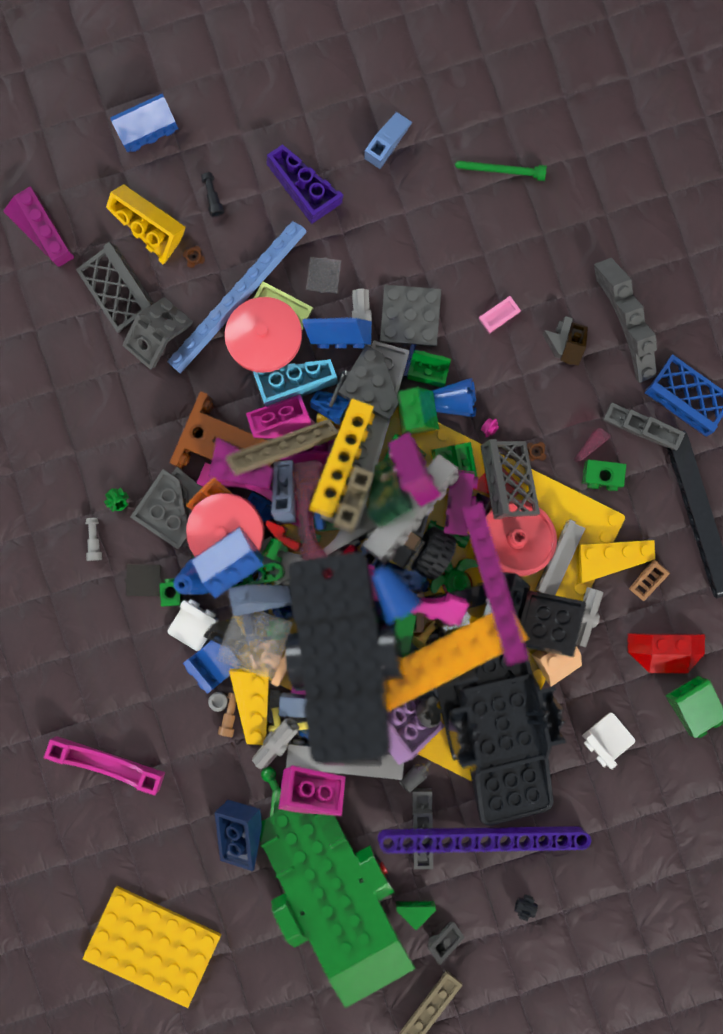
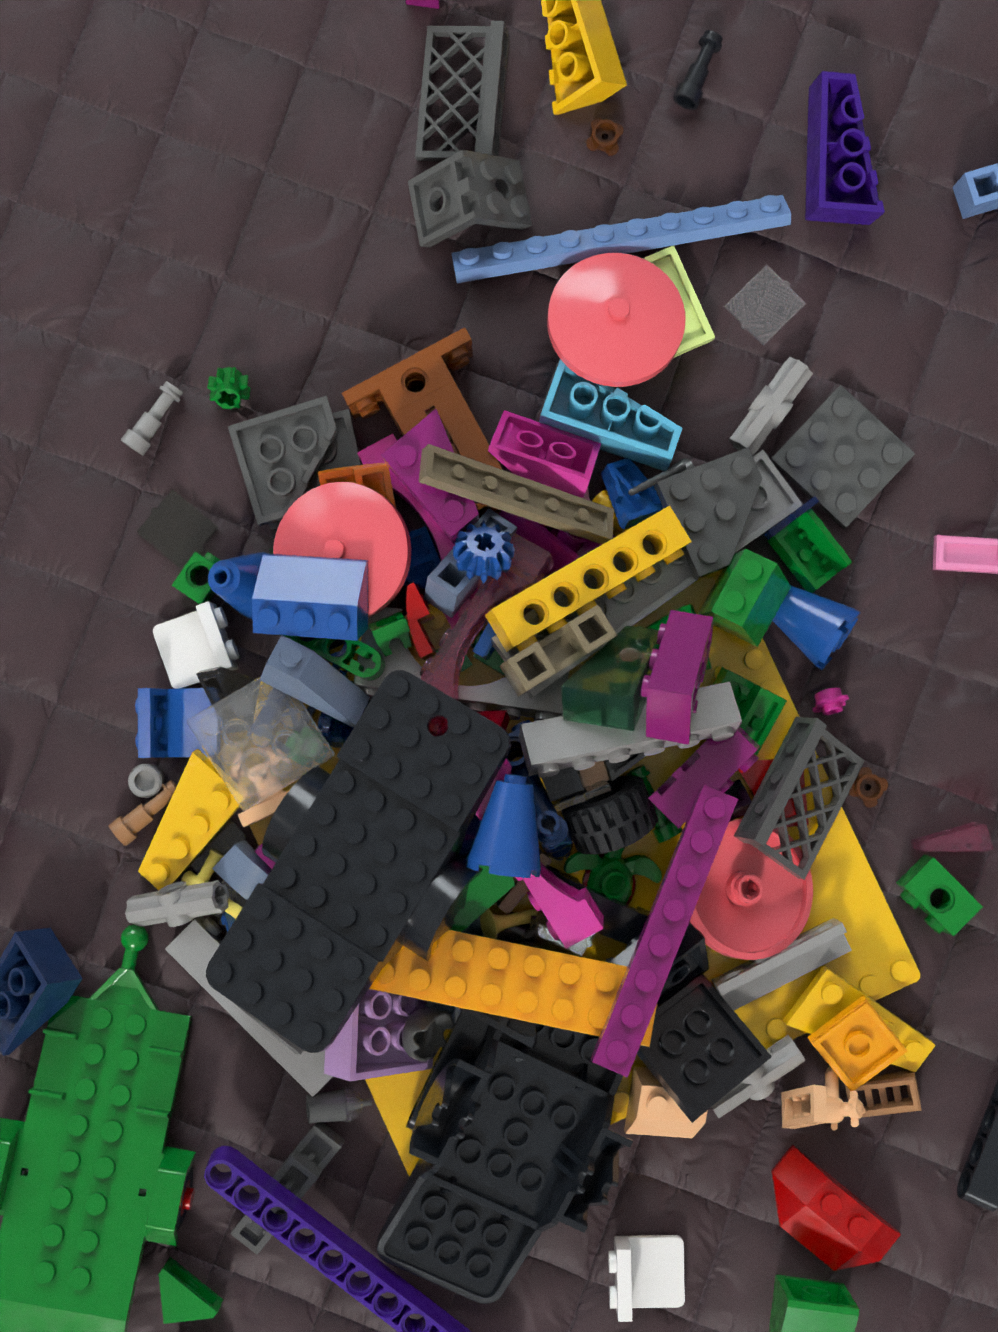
camera: 40 degrees right, 0 degrees up
dark pink slope [279,766,346,816] -> none
blue slope [303,318,372,349] -> none
none -> blue gear [453,520,515,584]
none -> light nougat piece [781,1066,866,1131]
none -> light orange plate [808,995,908,1091]

